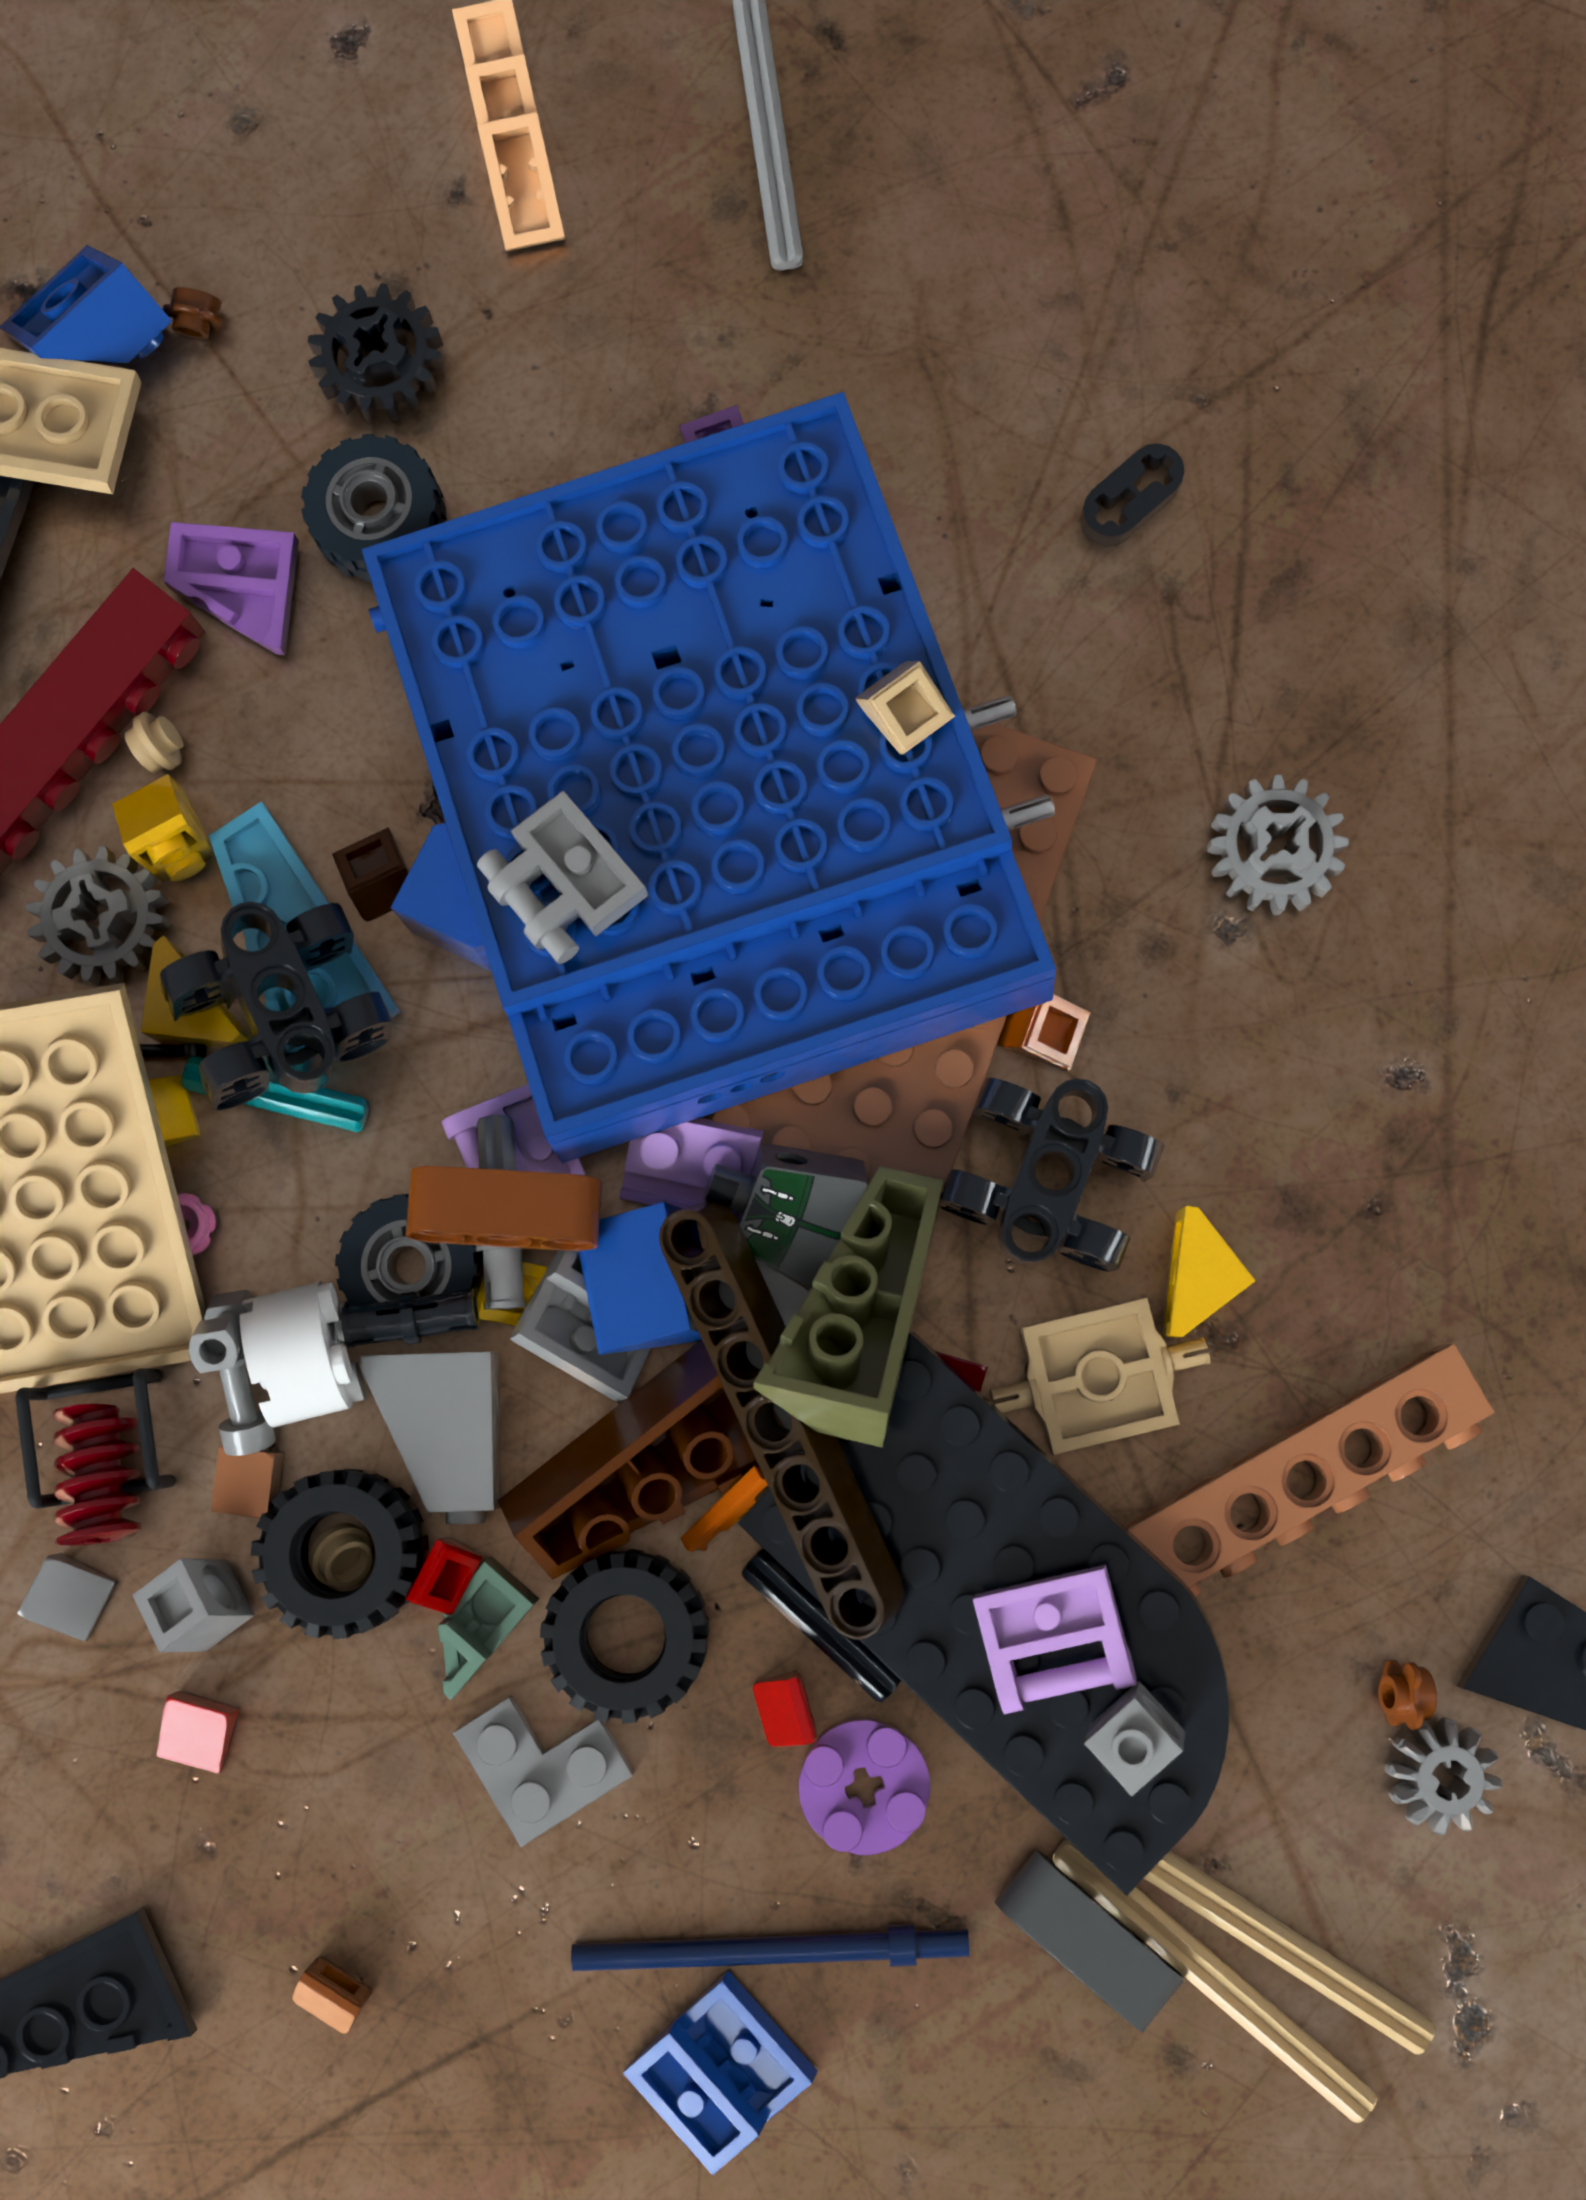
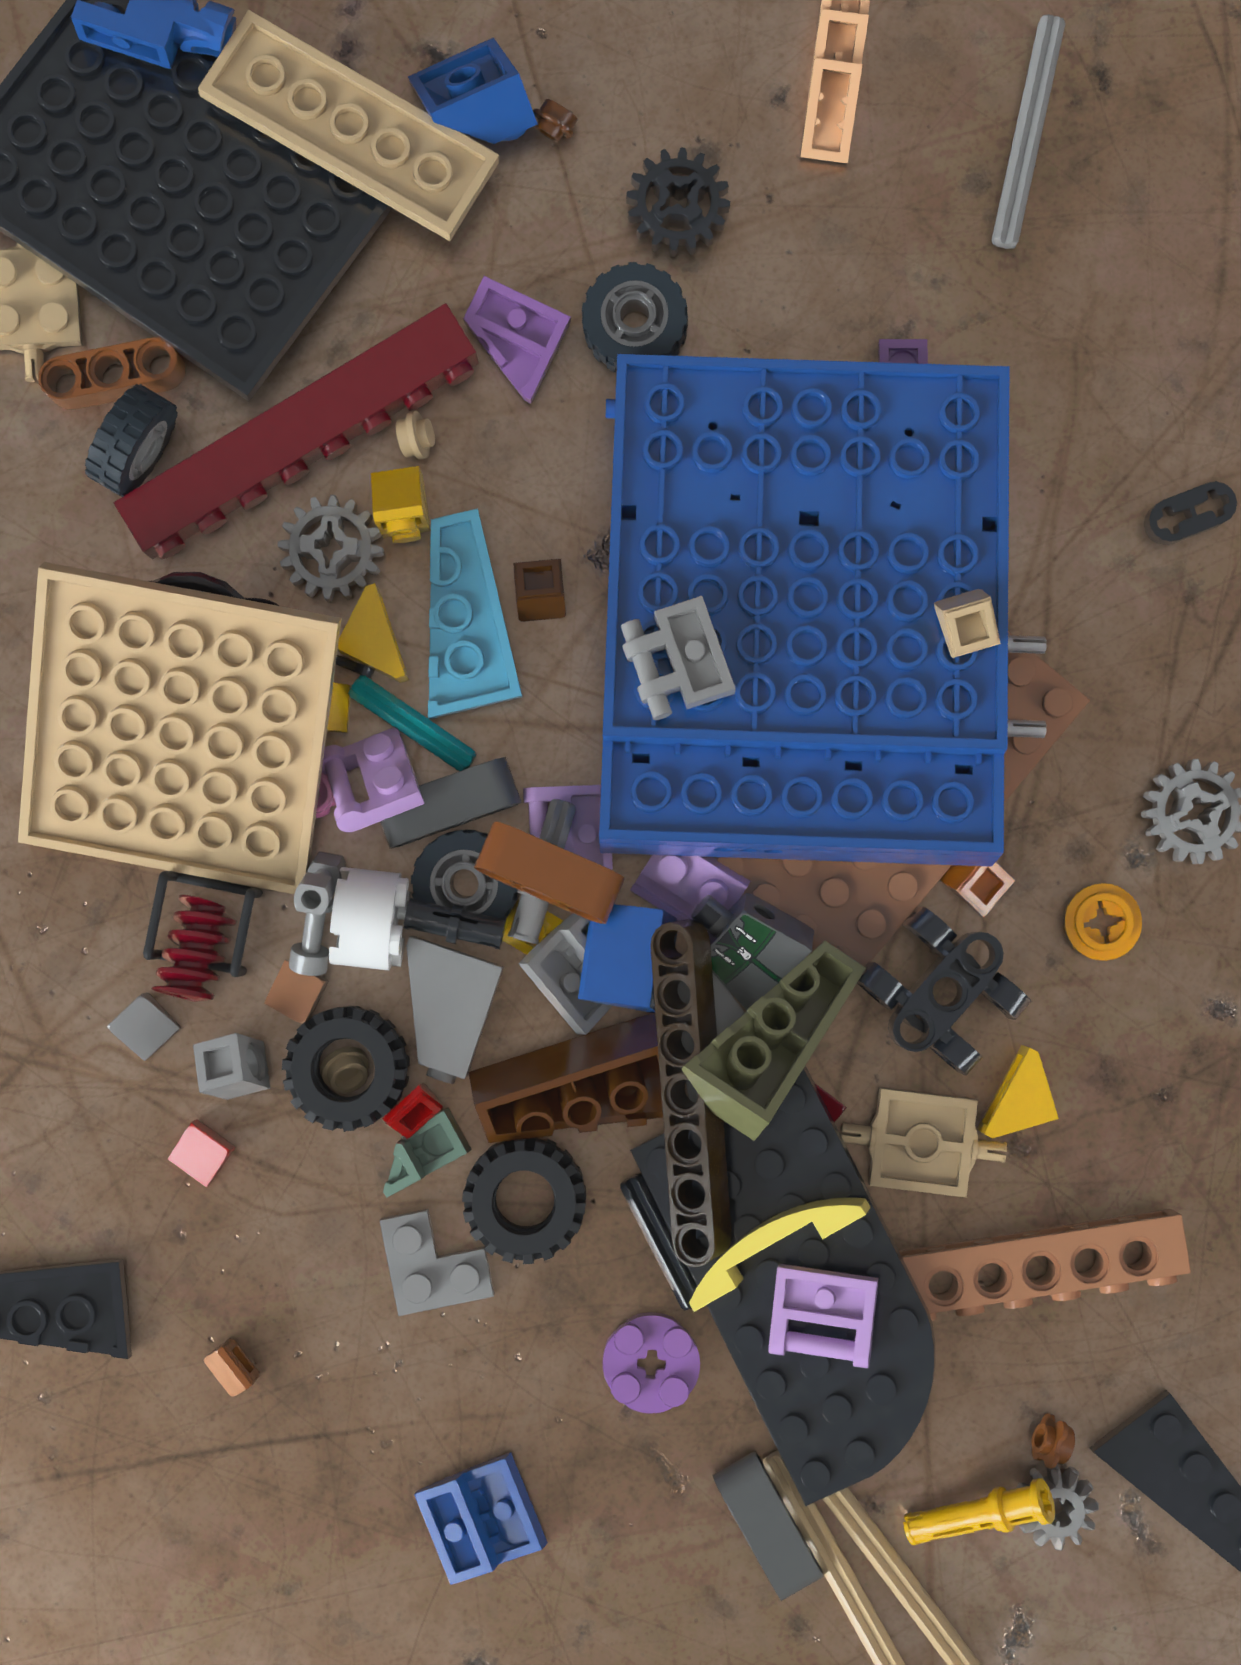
camera: 15 degrees right, 5 degrees up
black piece [160,901,394,1111] -> none
blue slope [391,822,491,971] -> none
dark blue bar [571,1924,969,1972] -> none
orange piece [680,1466,768,1552] -> none
red slope [753,1670,817,1747] -> none
light grey brick [1084,1681,1186,1796] -> none
none -> lavender plate [322,727,425,832]
none -> dark grey beam [380,757,522,849]
none -> light yellow slope [689,1198,871,1312]
none -> yellow pin [903,1478,1055,1545]
none -> light orange gear [1063,883,1142,961]

